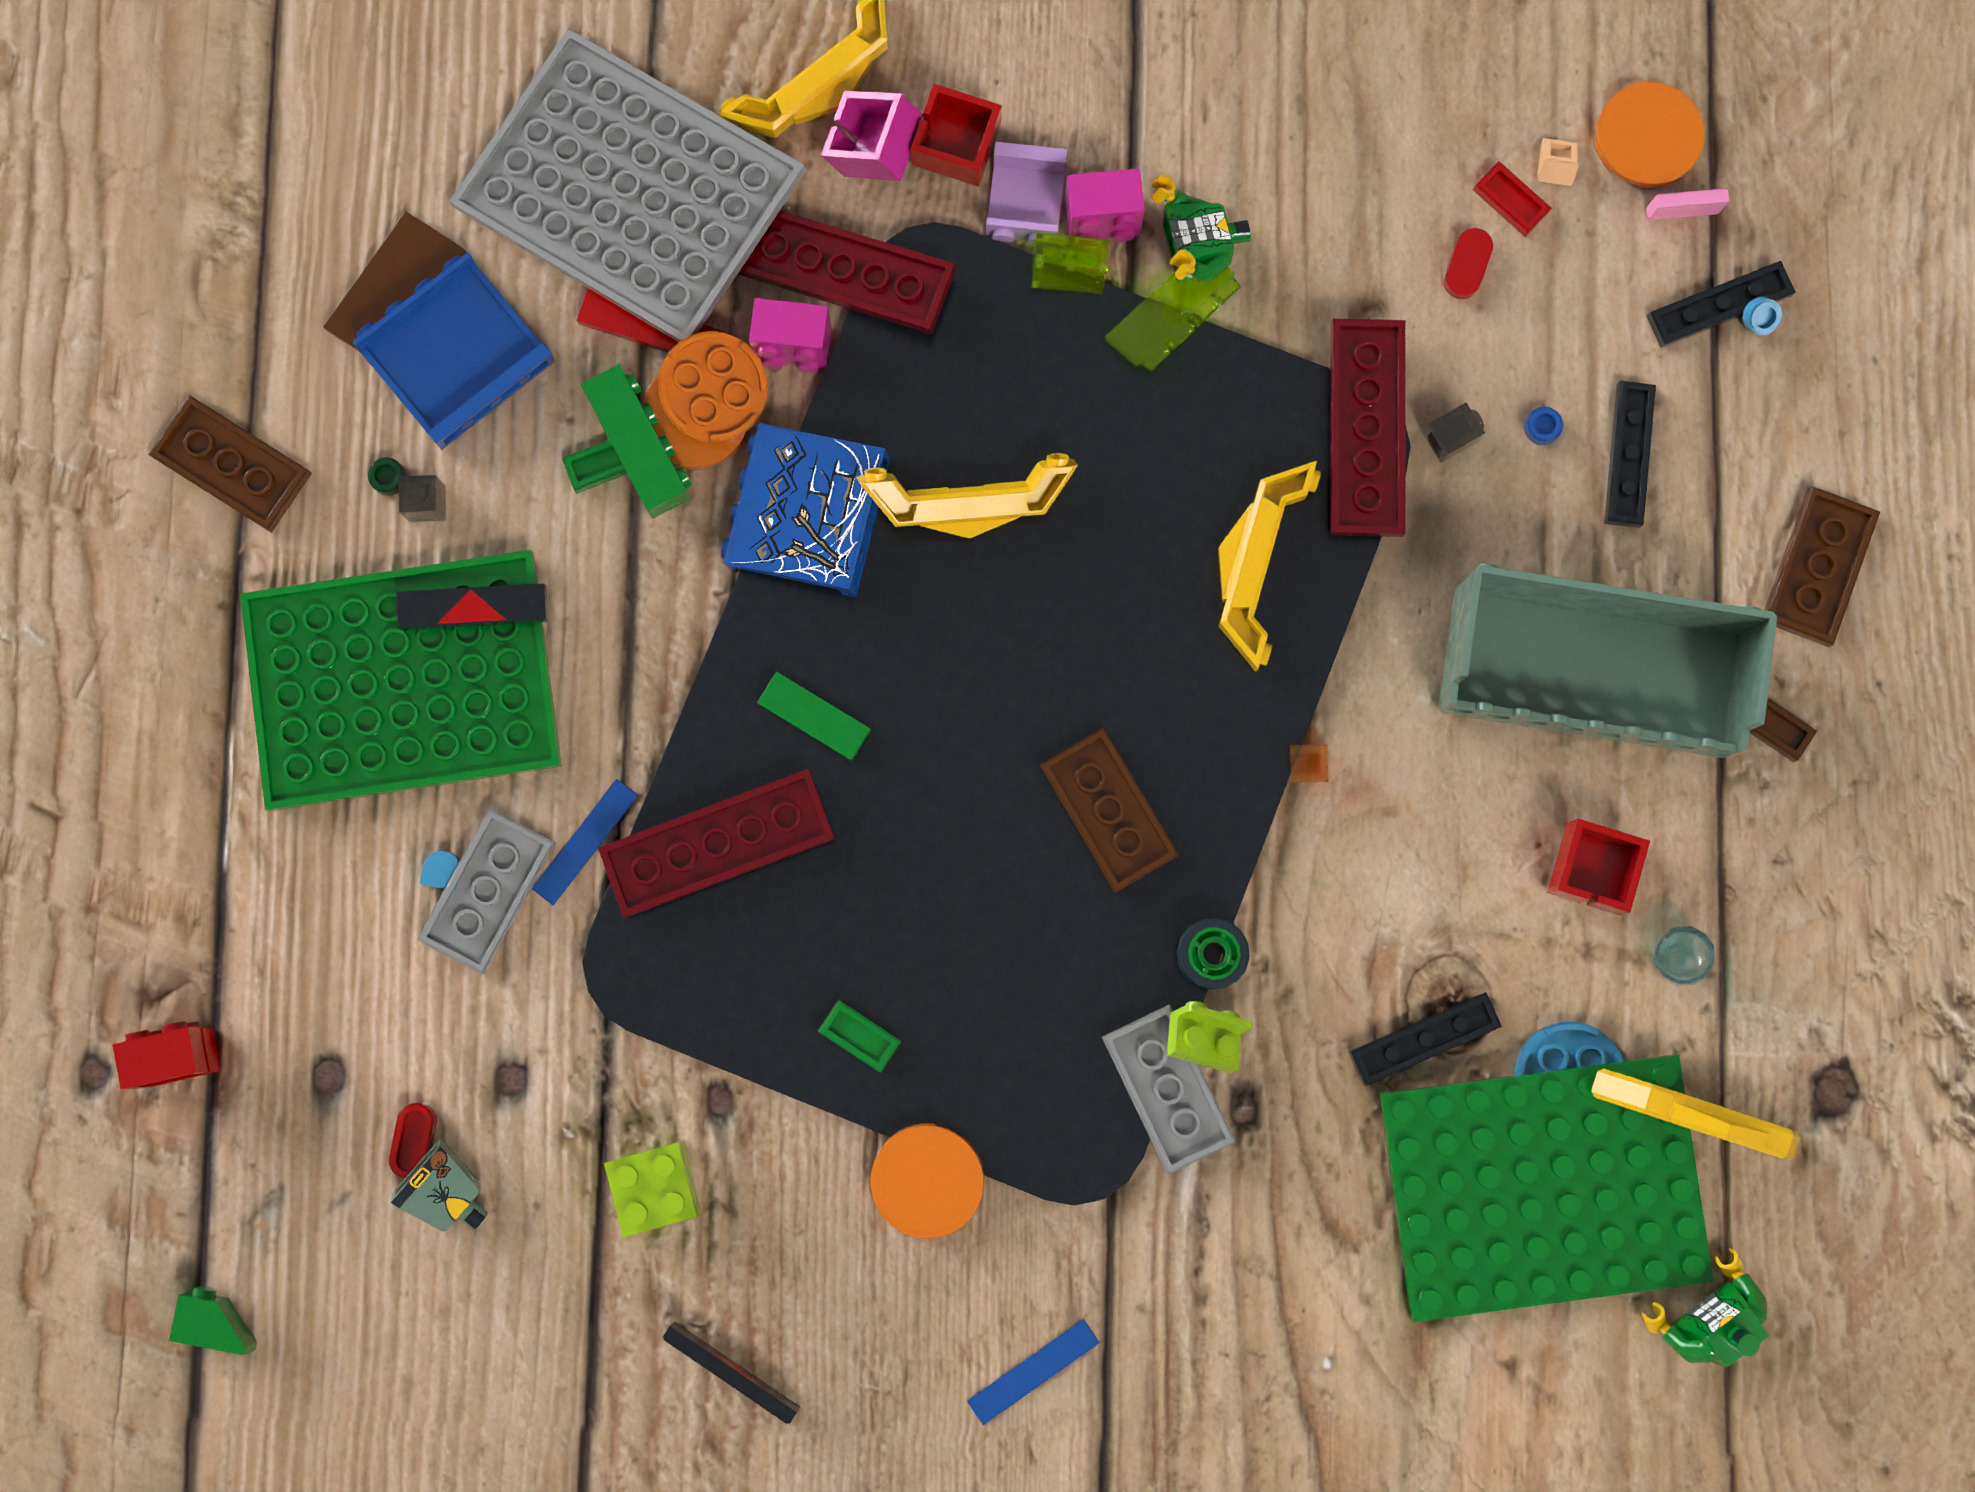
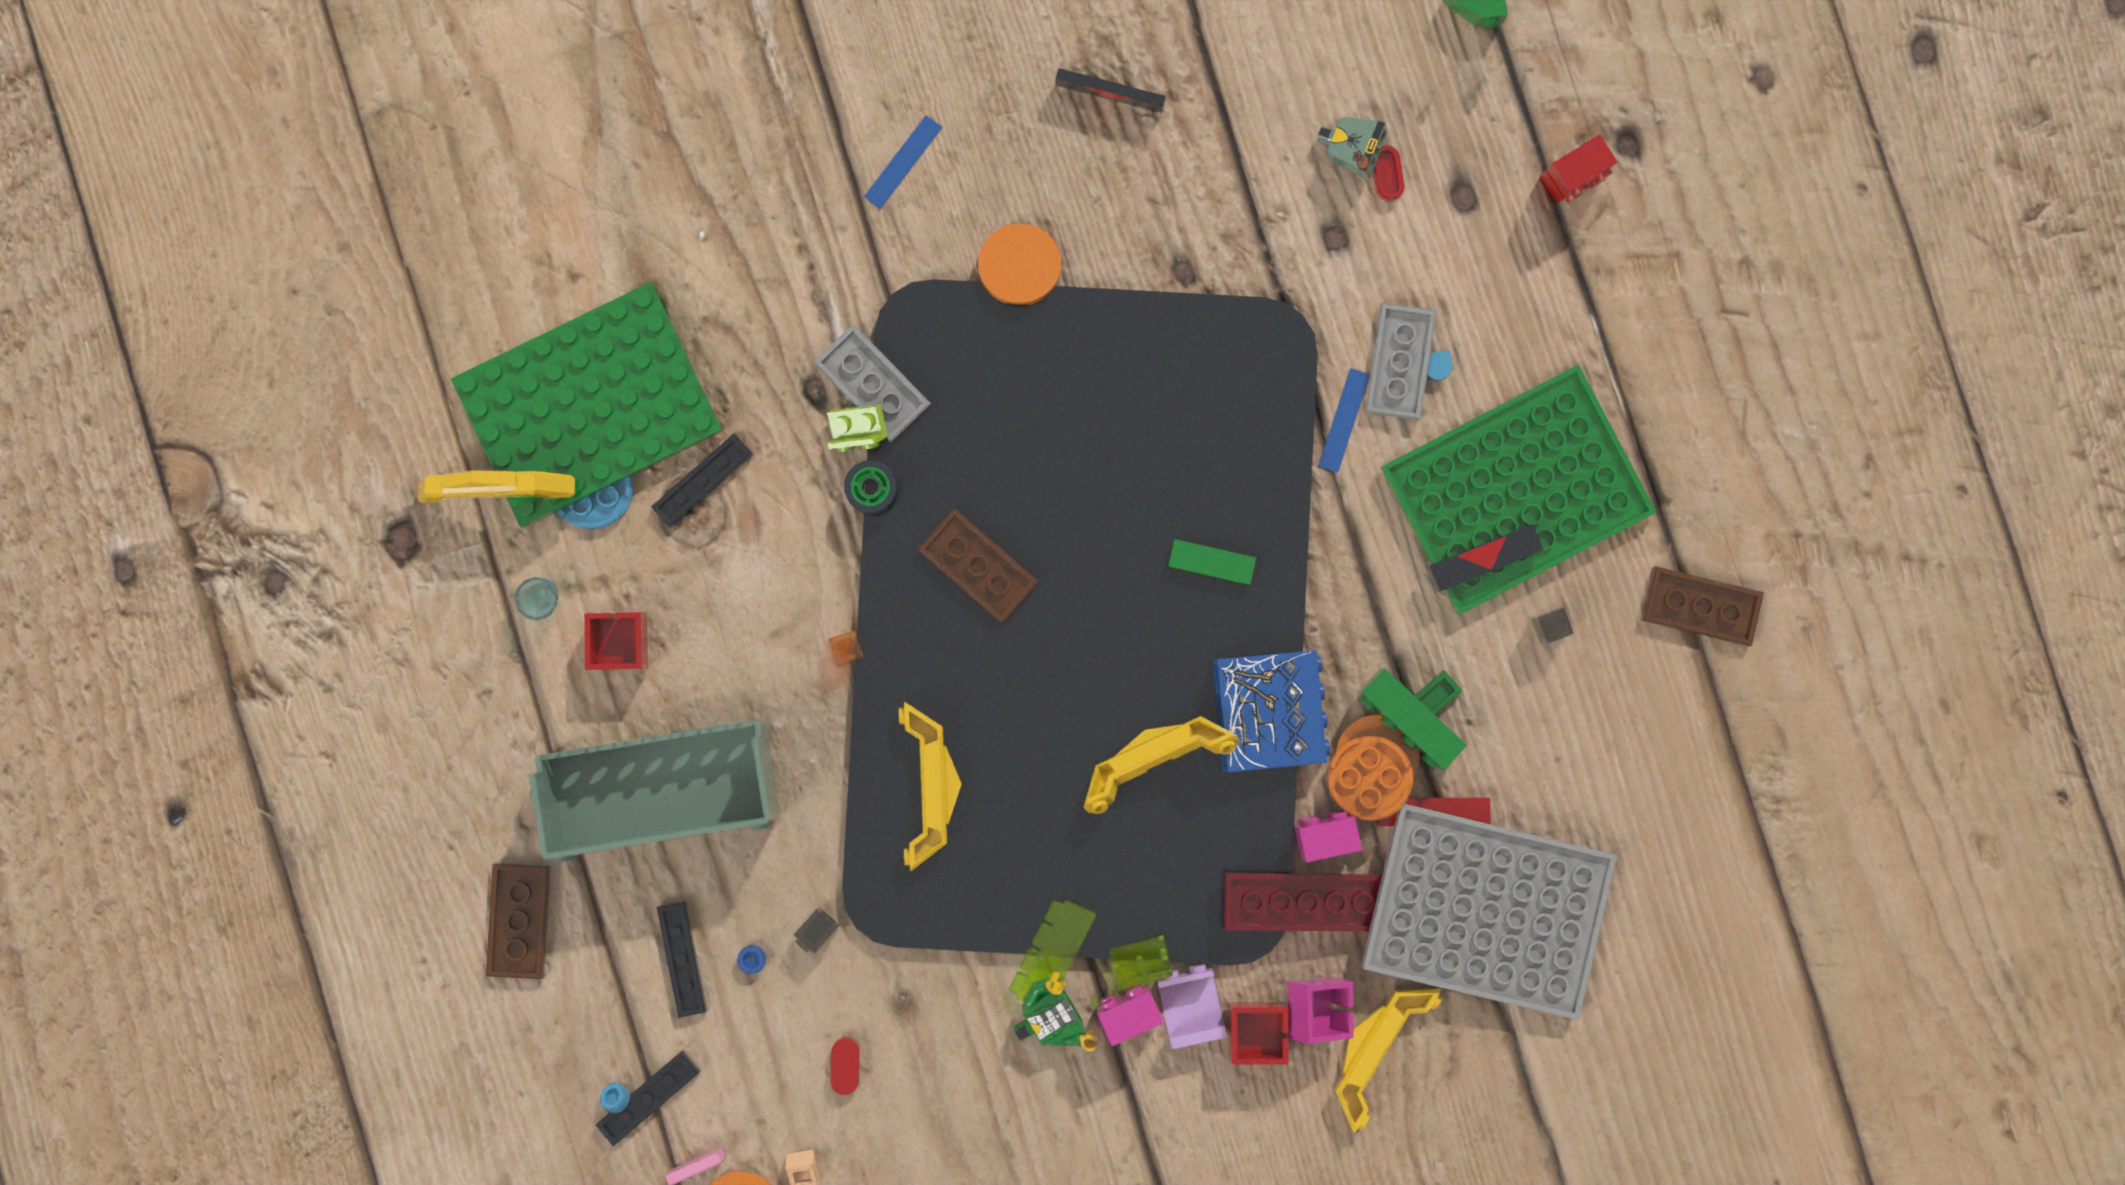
camera: 160 degrees right, 5 degrees up
reddish brown tile [323,211,467,353] -> none
blue panel [352,252,555,450] -> none
dark green tile [368,457,407,496] -> none
dark red plate [598,769,835,918] -> none
lime brick [604,1140,702,1238] -> none
green tile [818,1000,901,1073] -> none
dark red plate [1330,318,1406,537] -> none
red tile [1473,161,1552,237] -> none
green torso [1642,1248,1768,1367] -> none
reddish brown tile [1750,698,1817,762] -> none

